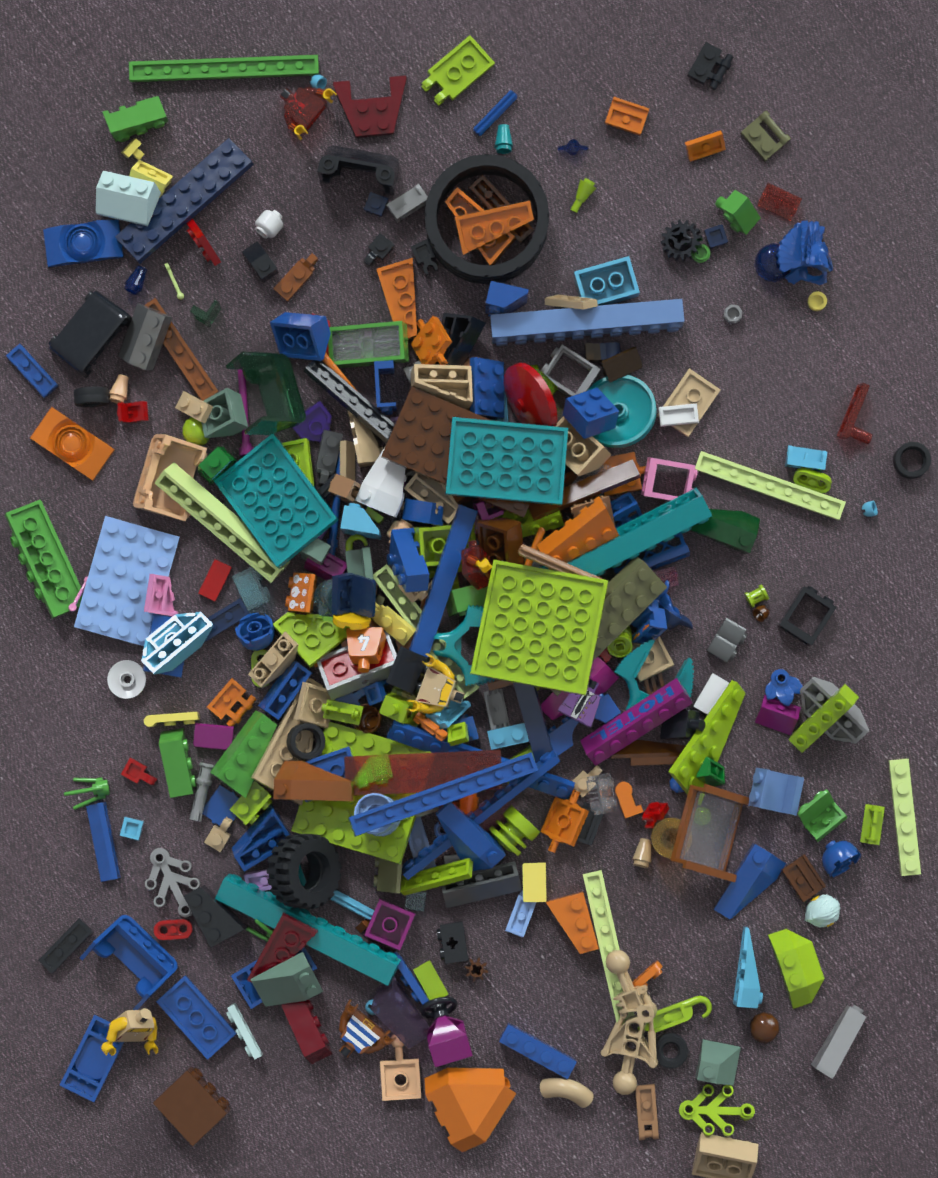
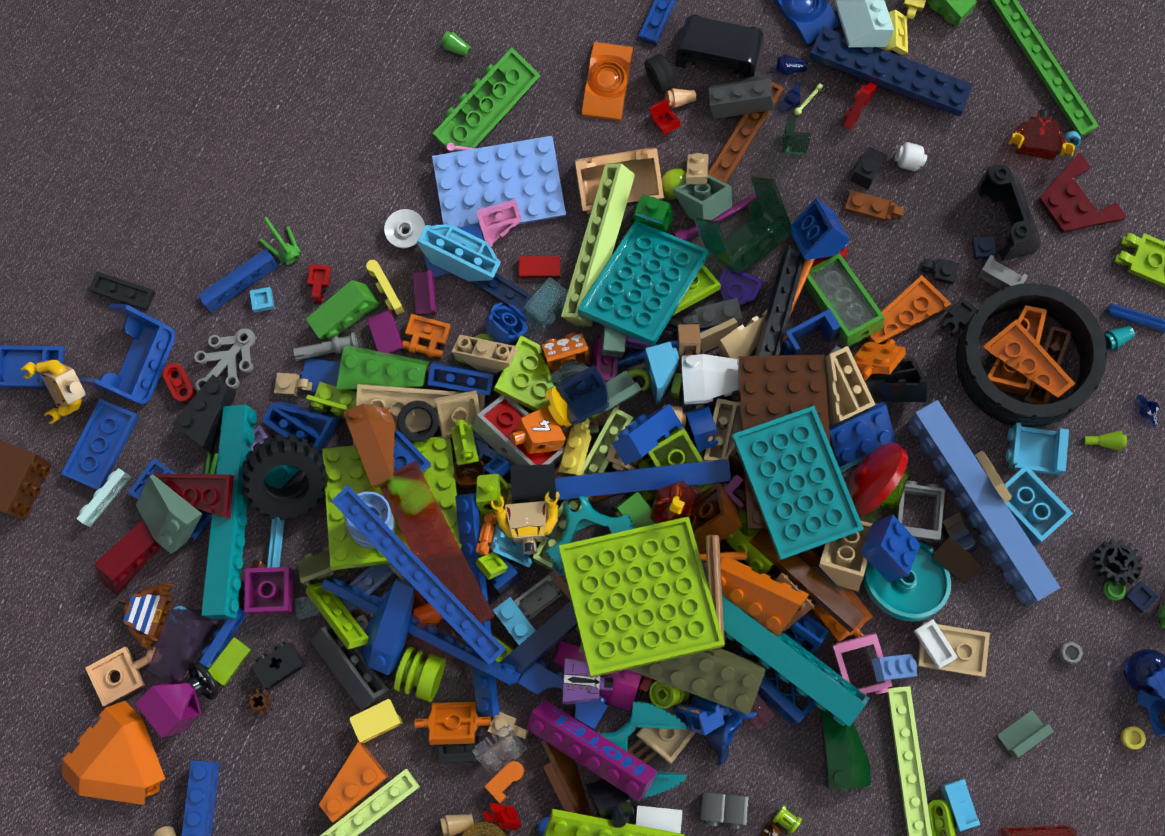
camera: 70 degrees right, 10 degrees down
blue slope [485,281,529,317] -> none
light blue hinge [505,890,536,937] -> none
none -> magenta panel [413,269,438,315]
none -> clear blue piece [779,82,800,111]
none -> medium blue plate [872,654,918,682]
none -> sand green panel [997,710,1054,758]
none -> medium azure panel [1005,423,1069,476]

